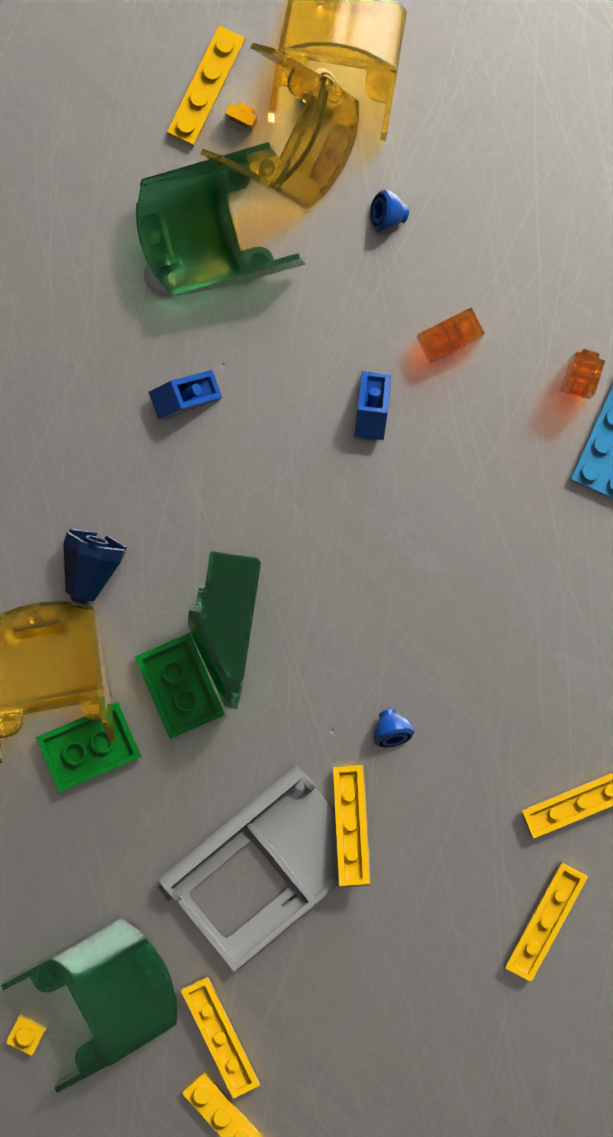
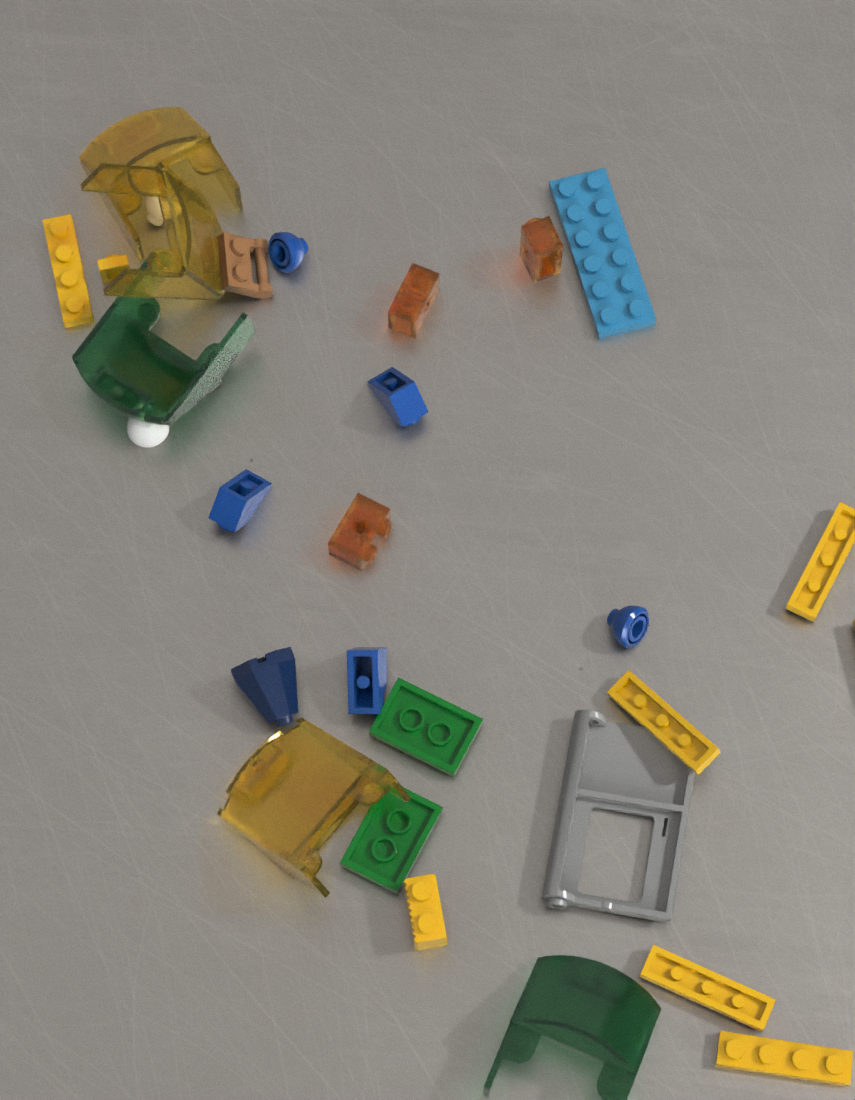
camera: 35 degrees left, 20 degrees down
clear green windscreen [188,551,261,710] -> none
none -> medium nougat plate [217,232,273,299]
none -> clear orange brick [328,493,393,571]
none -> blue slope [347,647,387,714]
none -> yellow brick [403,874,447,951]

